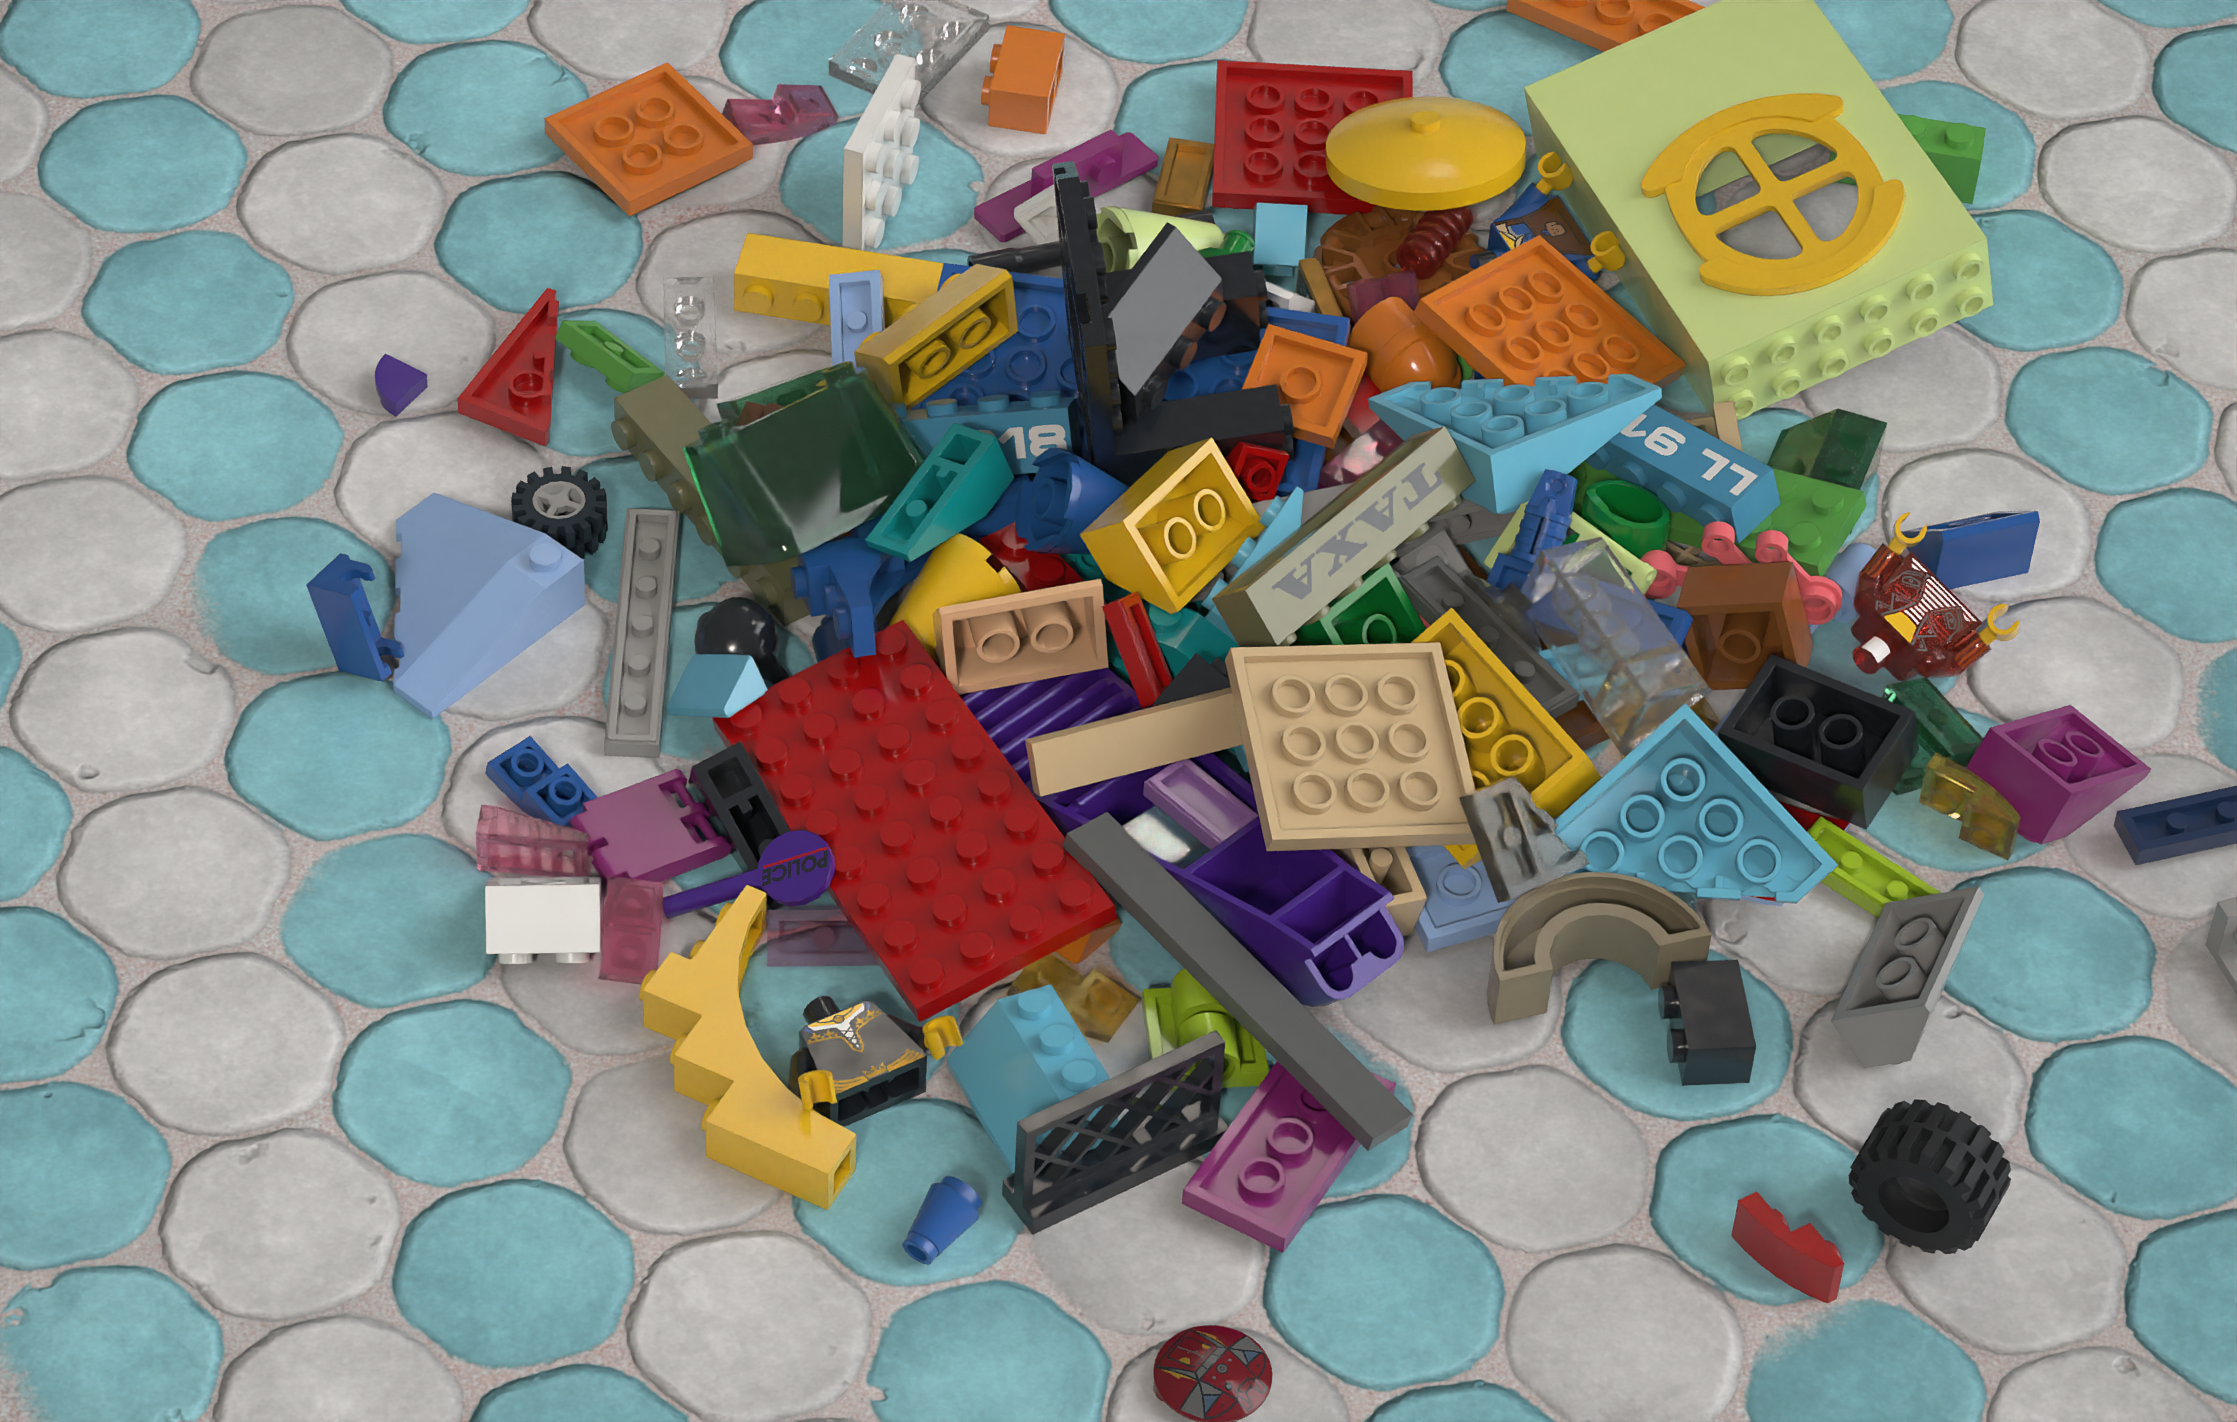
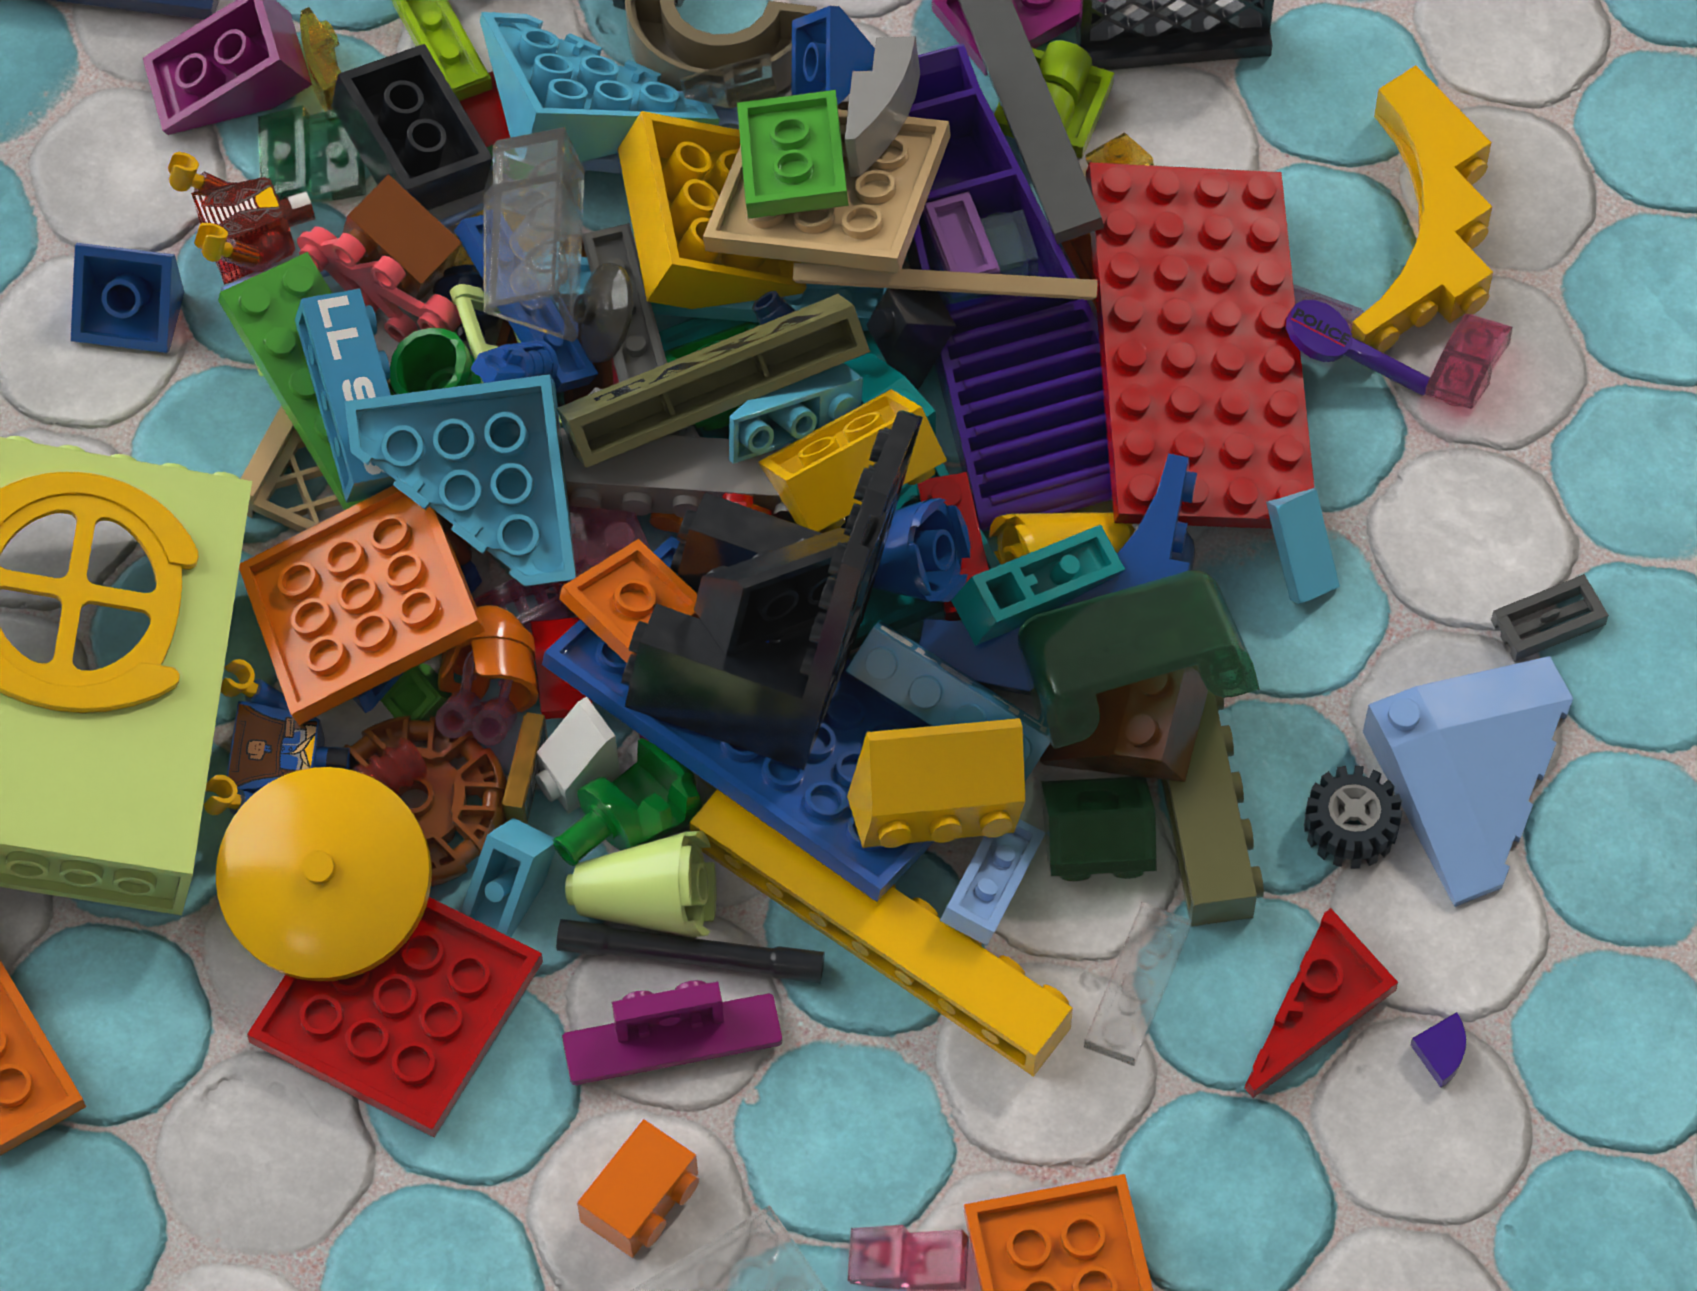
camera: 150 degrees left, 15 degrees up
blue hinge [306,553,404,682] -> none
clear pink slope [476,804,590,877] -> none
blue slope [485,736,598,835] -> none
white slope [485,876,601,964] -> none
bright green plate [555,320,665,393] -> none
magenta plate [570,769,732,893] -> none
light grey tile [604,508,680,758] -> none
black slope [688,741,790,913] -> none
black hair [694,597,791,685] -> none
torso [788,996,964,1127] -> none
white plate [842,53,921,251] -> none
blue cone [902,1176,982,1265] -> none
light nougat slope [932,579,1109,695] -> none
medium azure slope [947,984,1118,1173] -> none
white tile [1014,184,1059,245] -> none
red tile [1102,592,1173,709] -> none
pearl gold tile [1152,137,1214,216] -> none
clear green slope [1767,408,1887,535] -> none
none -> bright green plate [737,90,849,219]
none -> blue slope [791,5,875,105]
none -> light grey slope [845,36,920,177]
none -> dark grey tile [1491,574,1609,662]

